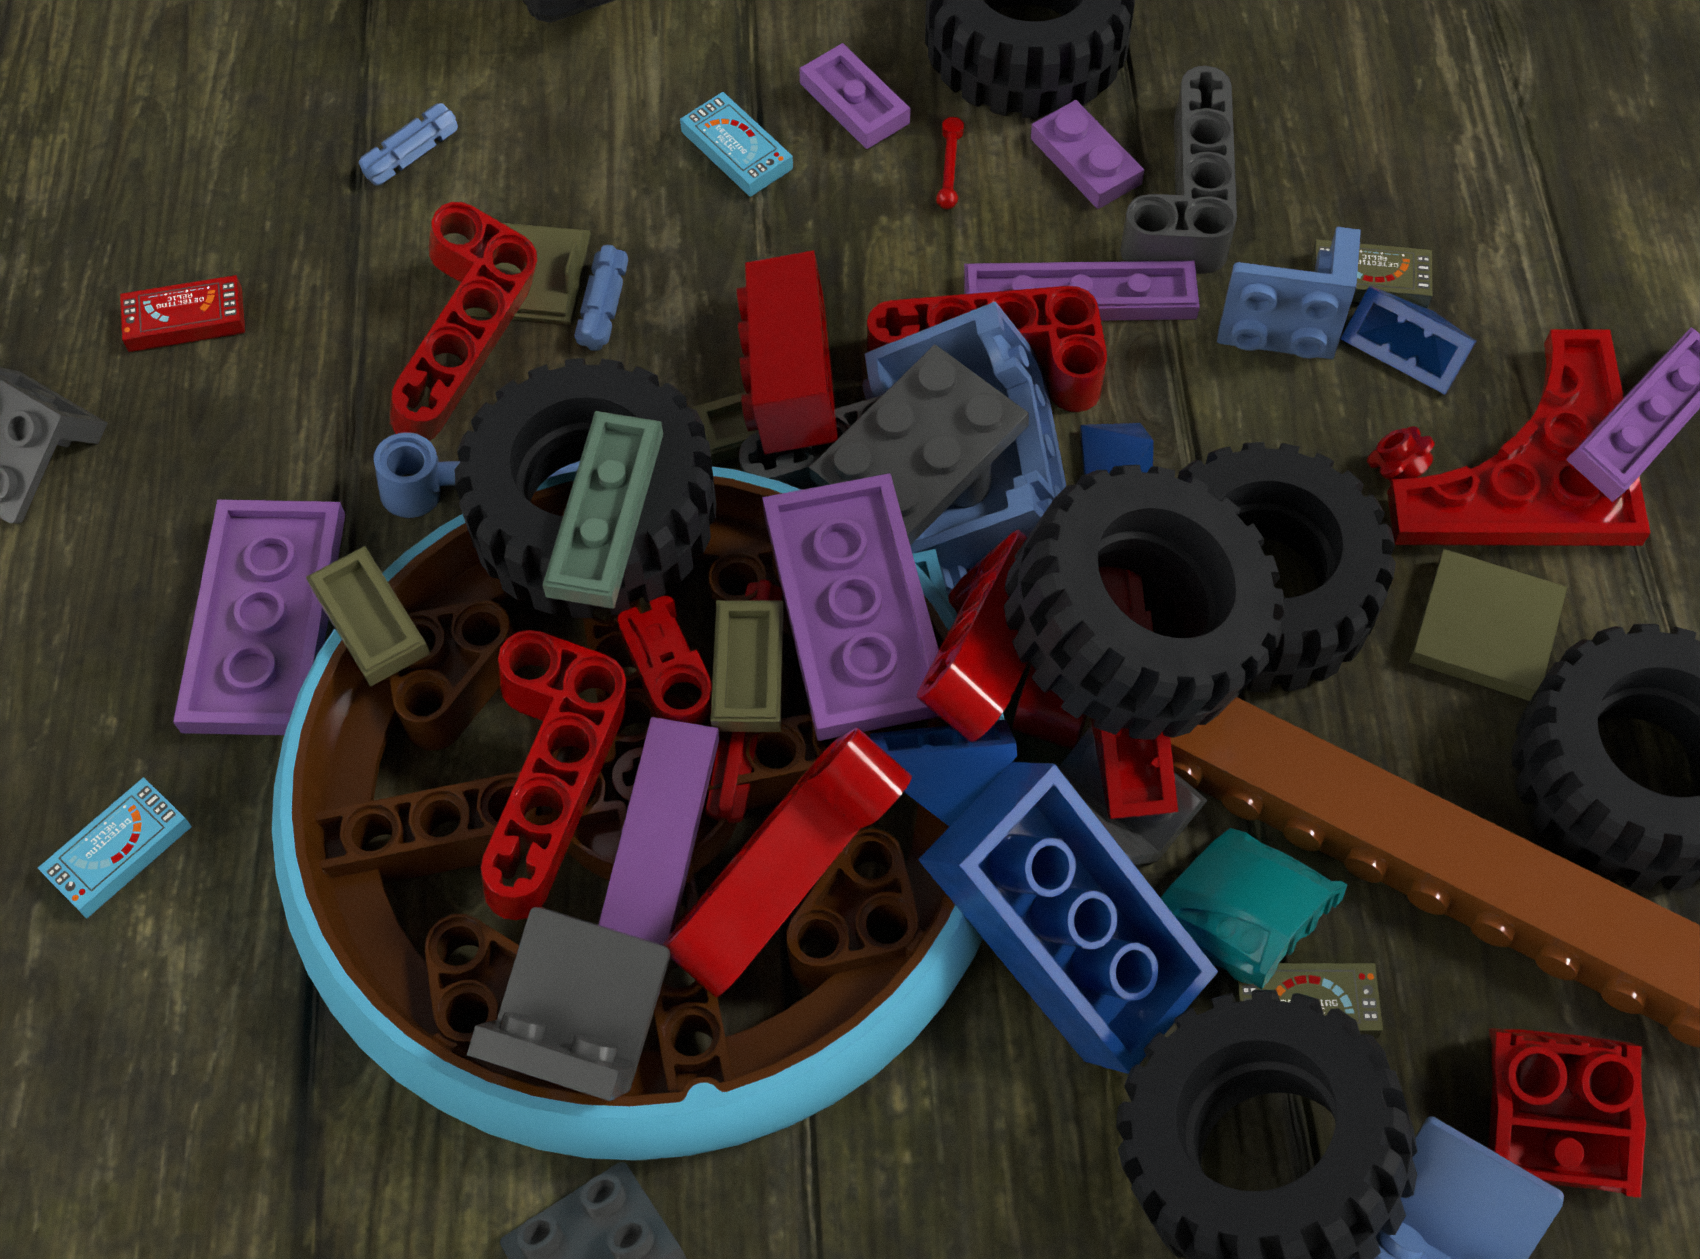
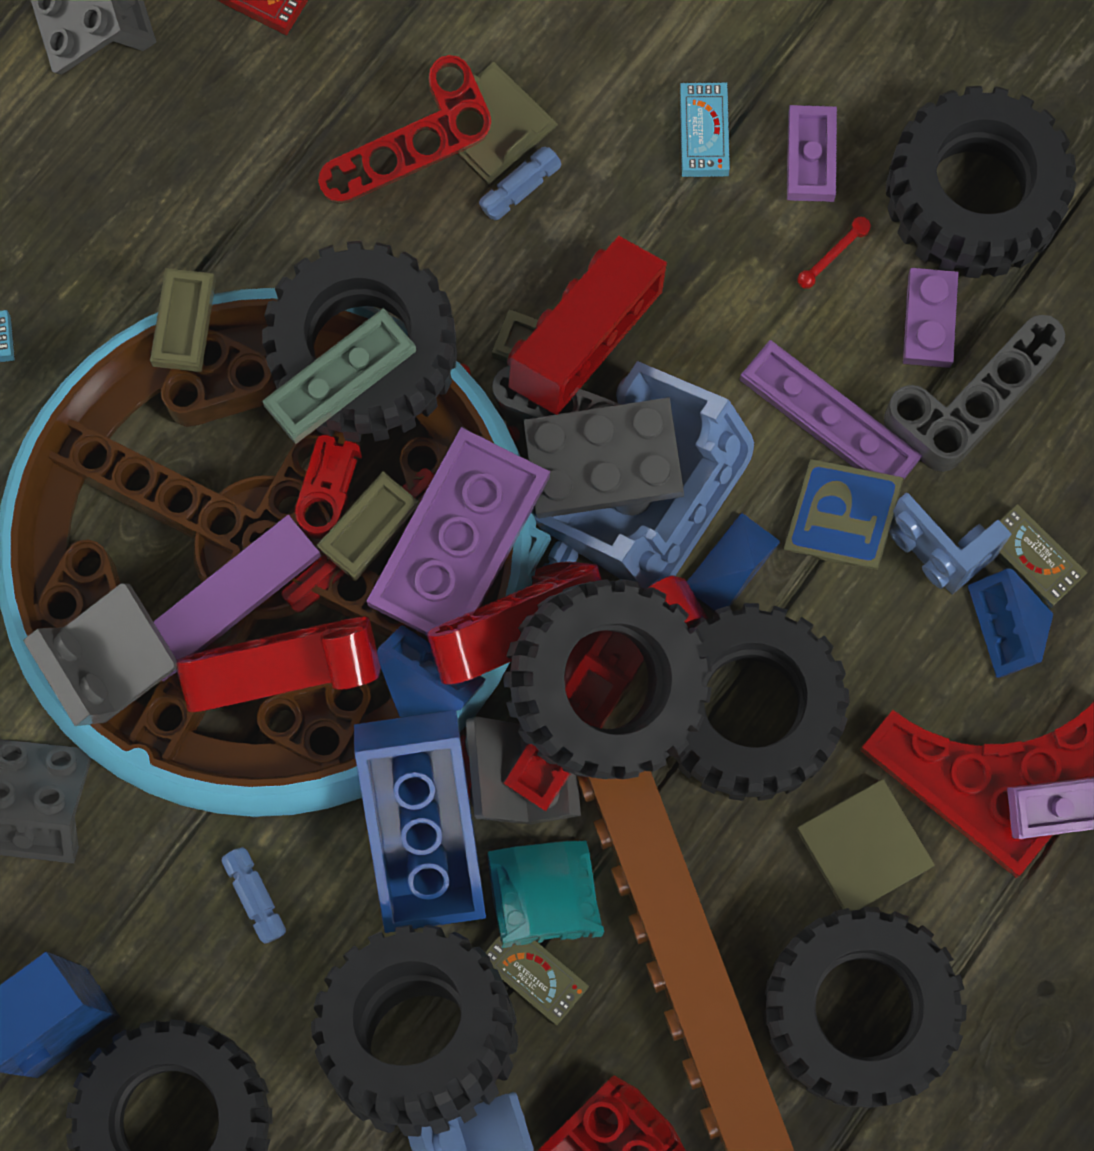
camera: 40 degrees right, 15 degrees up
medium lavender plate [173,500,345,735] -> none
medium blue piece [374,433,580,518] -> none
red beam [481,630,626,920] -> none
red beam [867,286,1107,412] -> none
red plate [1367,426,1435,482] -> none
none -> medium blue axle [222,847,286,944]
none -> piece [784,459,904,570]

